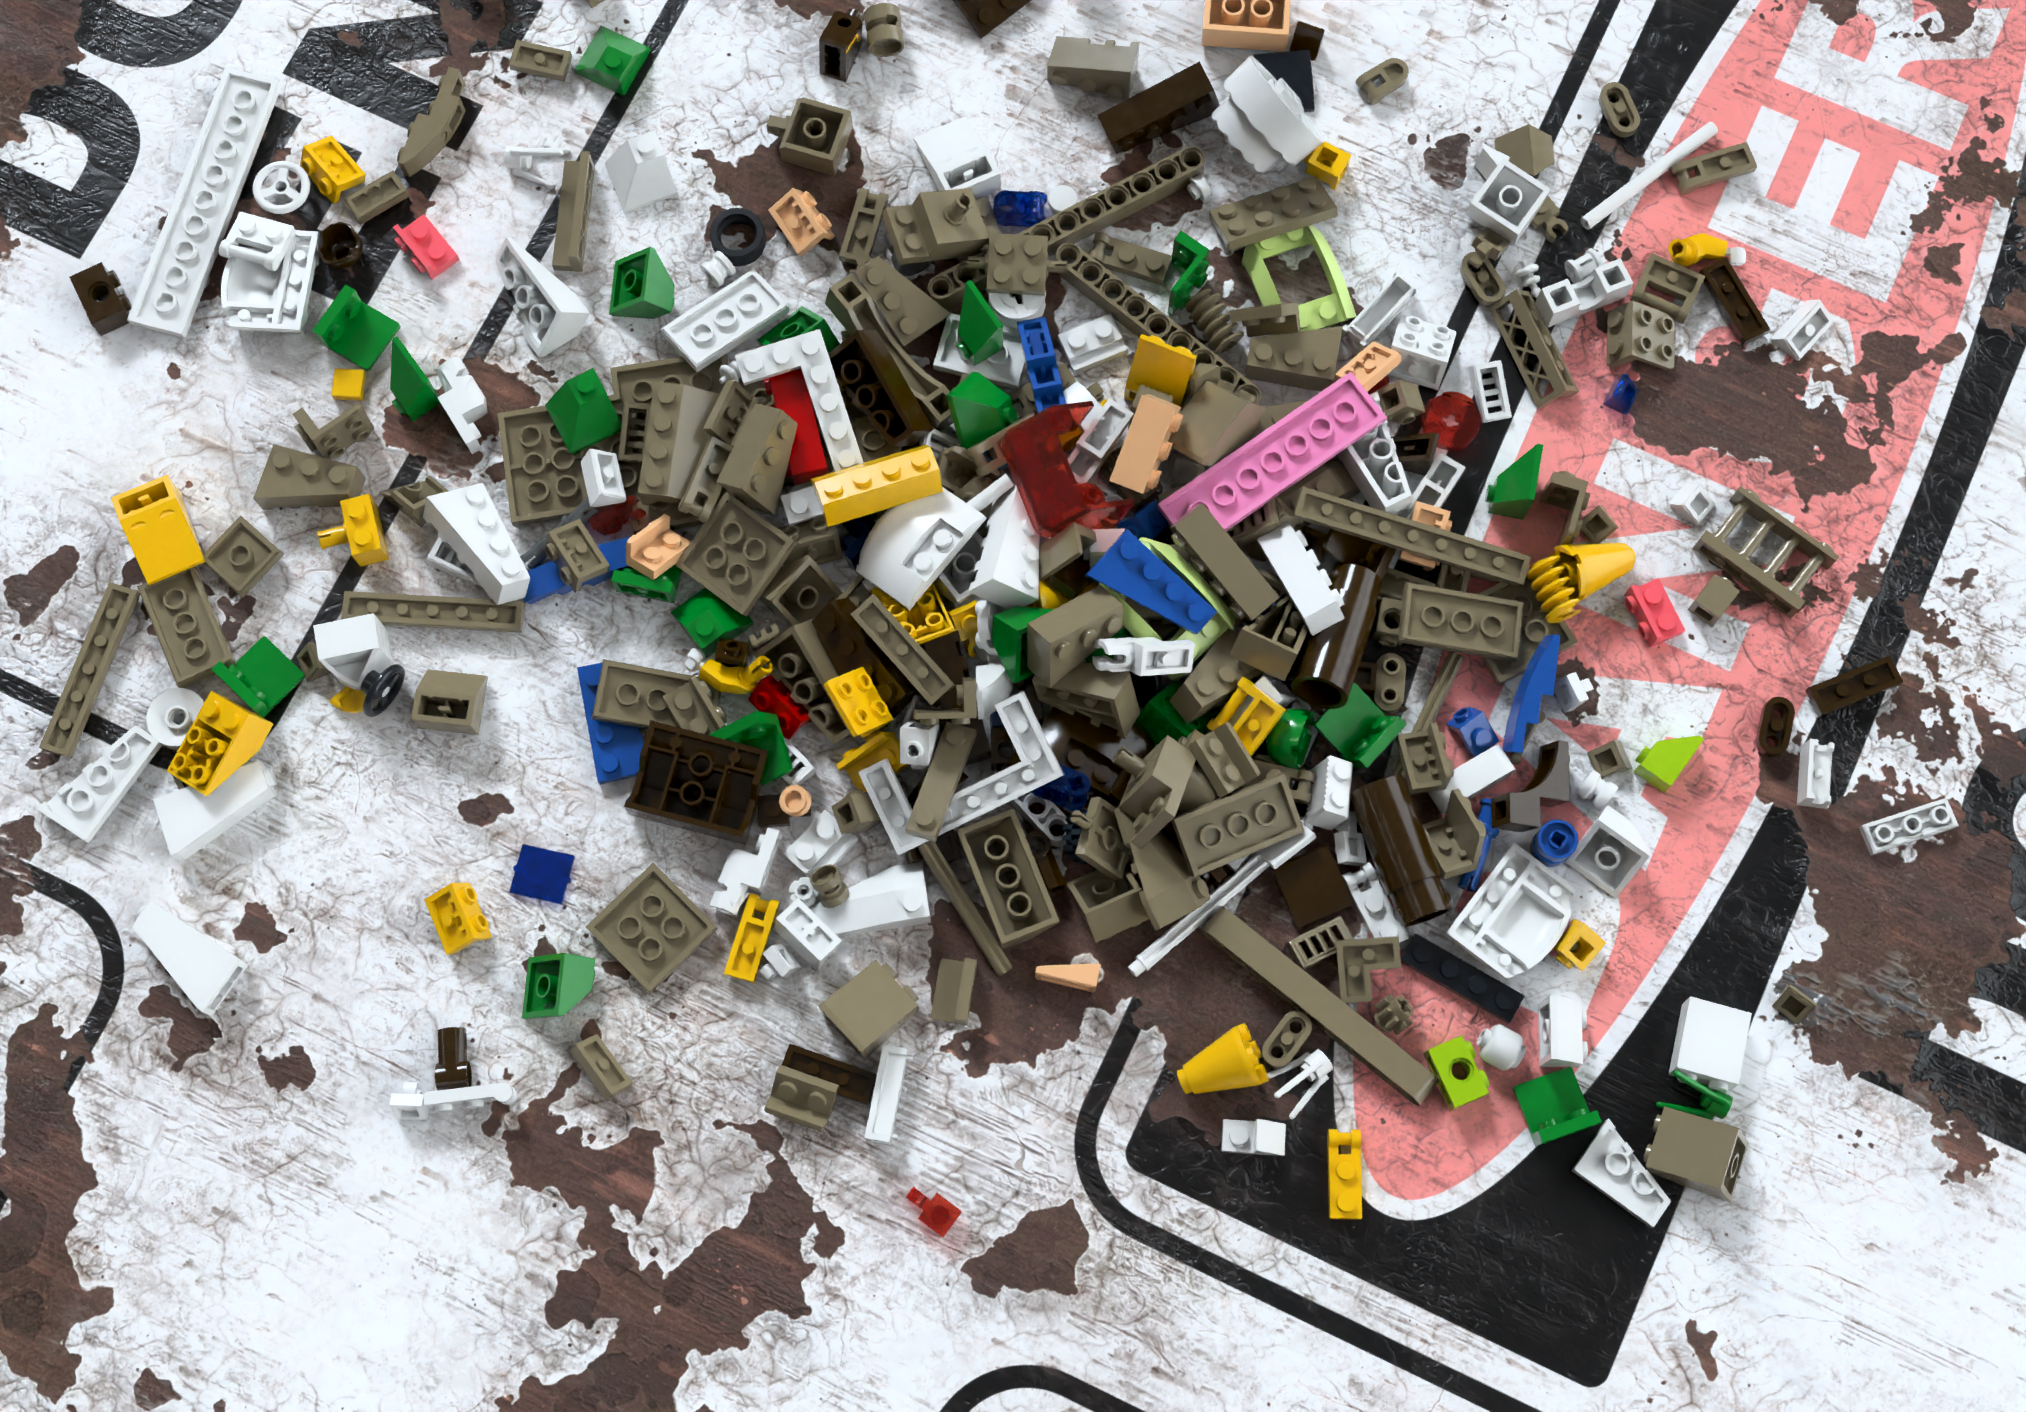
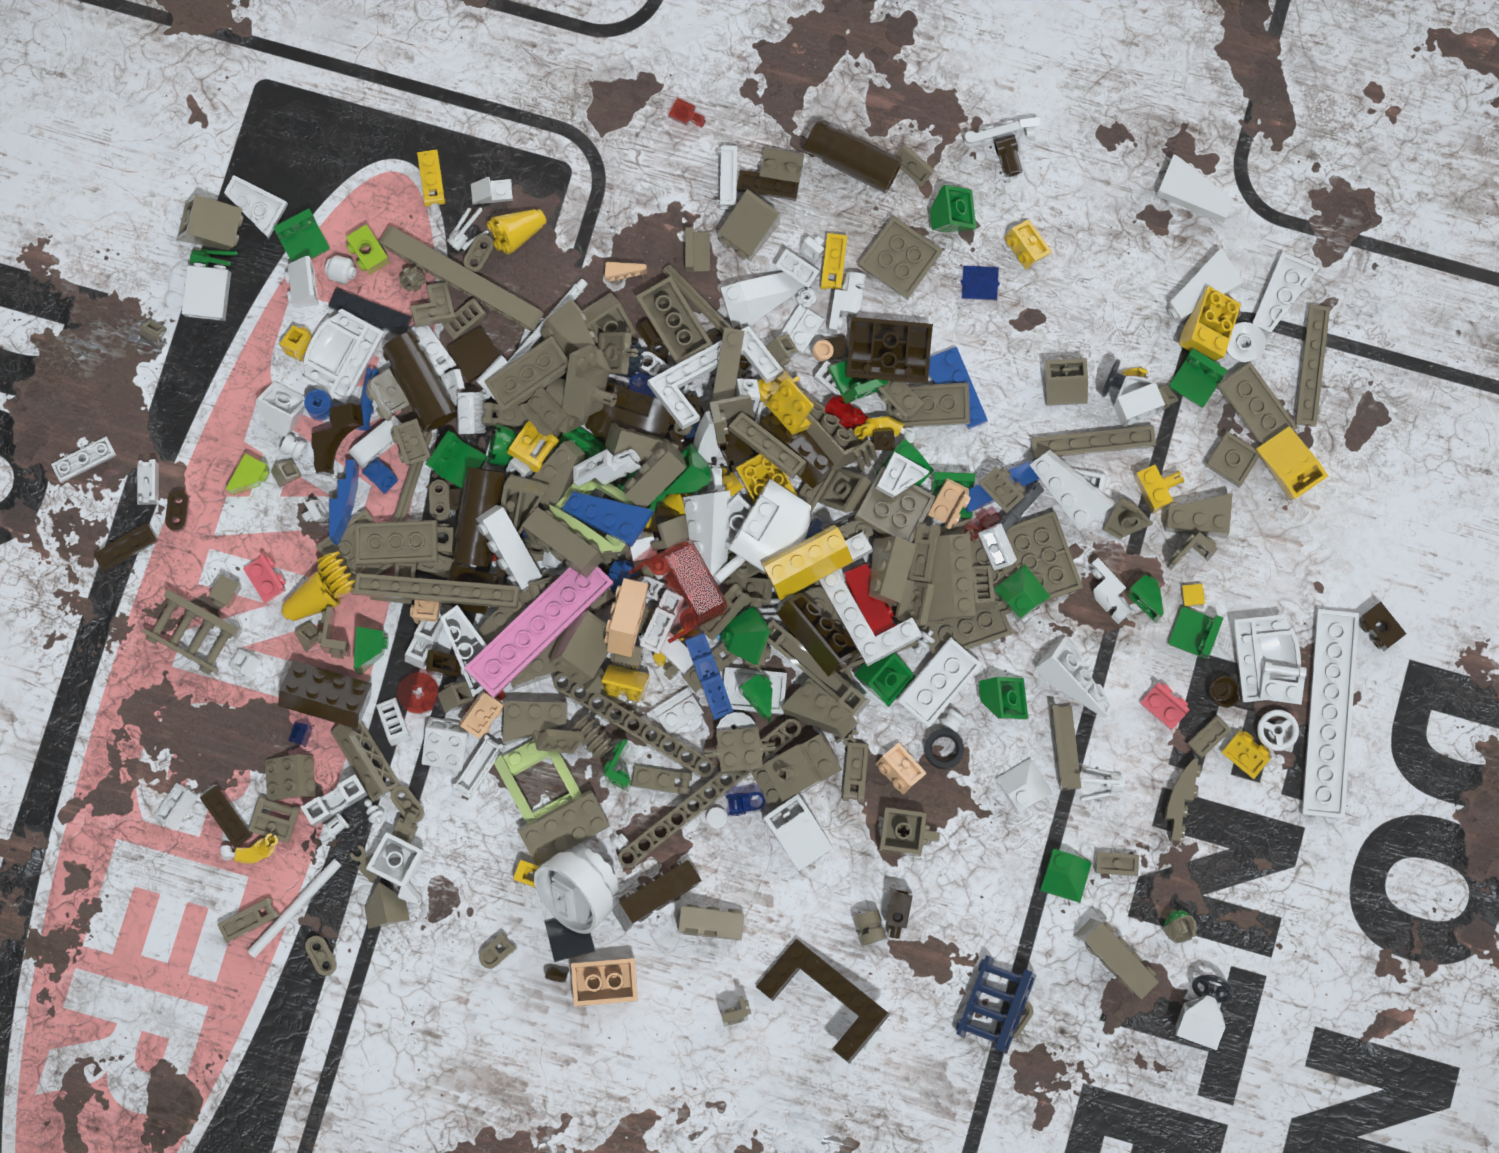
camera: 170 degrees right, 5 degrees up
dark tan wheel [810,864,850,908] -> none
none -> dark brown brick [278,660,372,729]
none -> dark brown piece [803,120,903,194]
none -> white wing [875,452,929,498]

